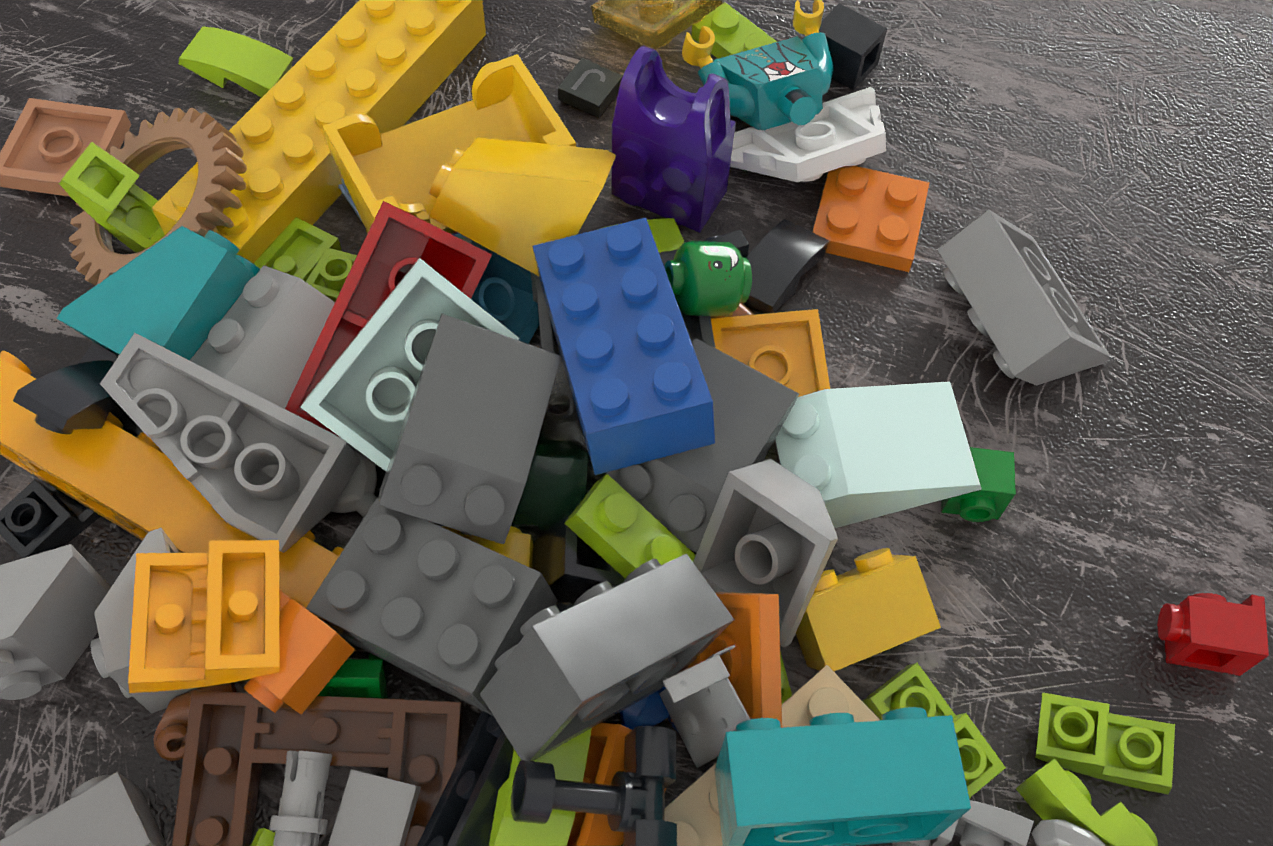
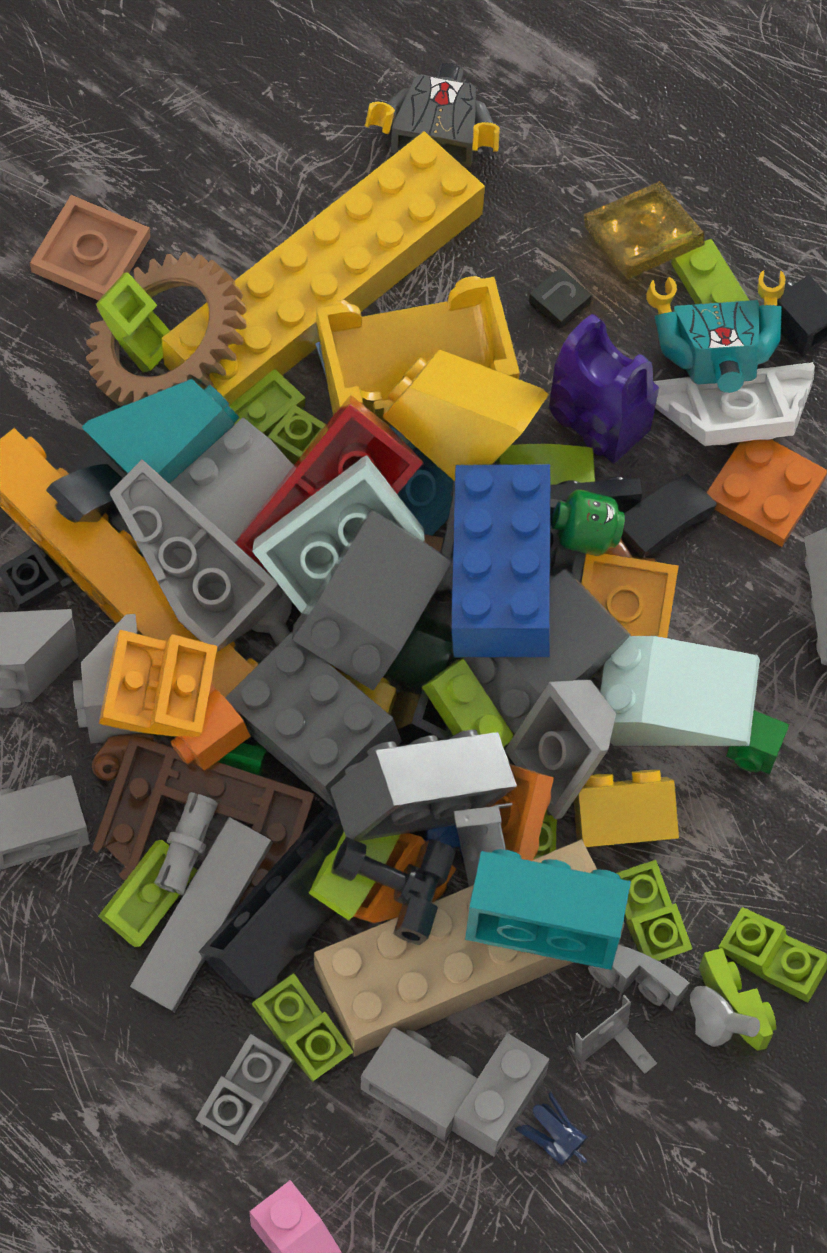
camera: 15 degrees right, 5 degrees up
lime slope [178,26,293,98] -> none

